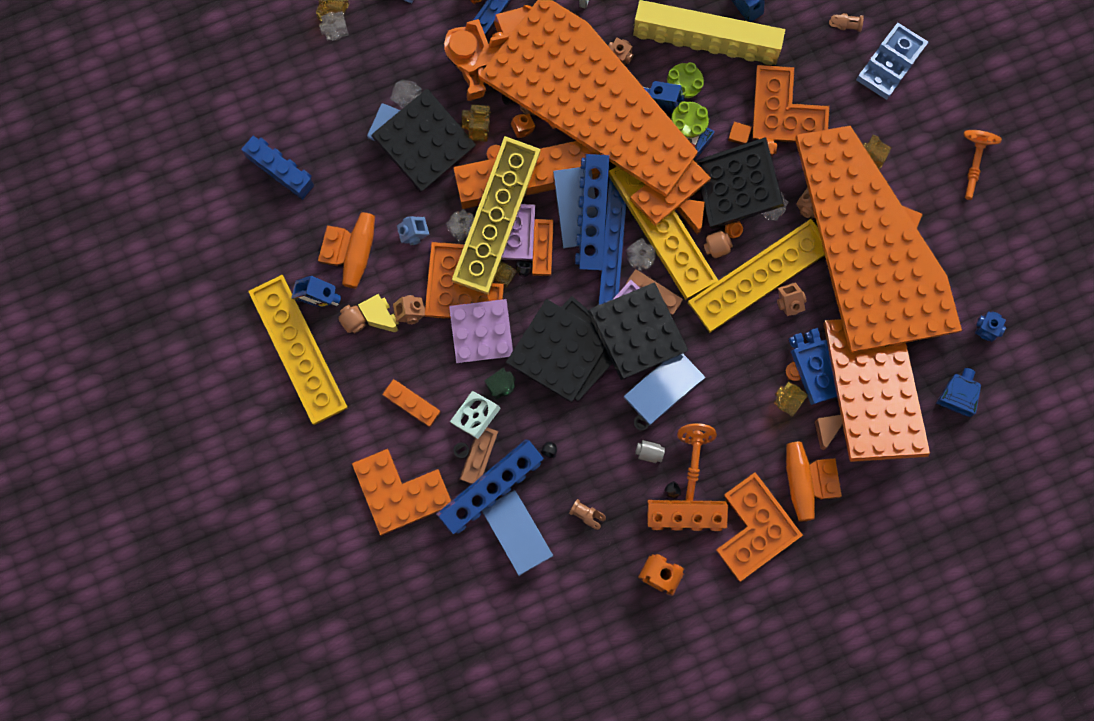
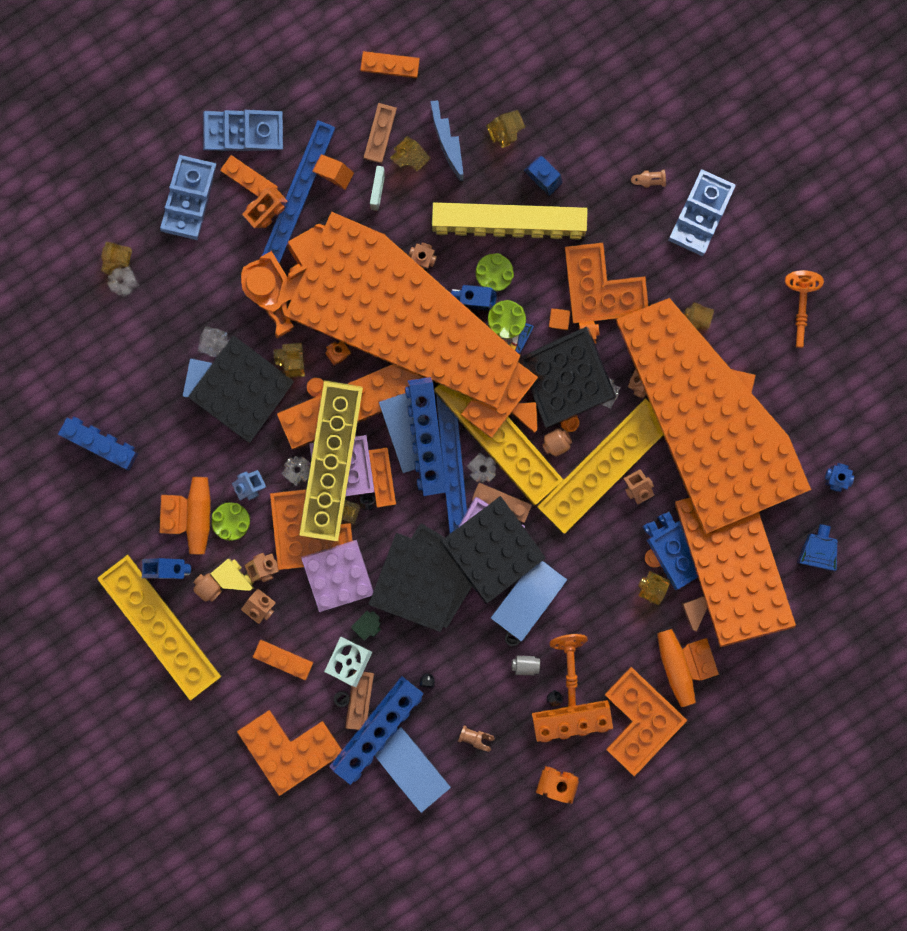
camera: 15 degrees left, 10 degrees up
none -> lime dish [212,502,250,541]
none -> nougat brick [241,589,276,624]

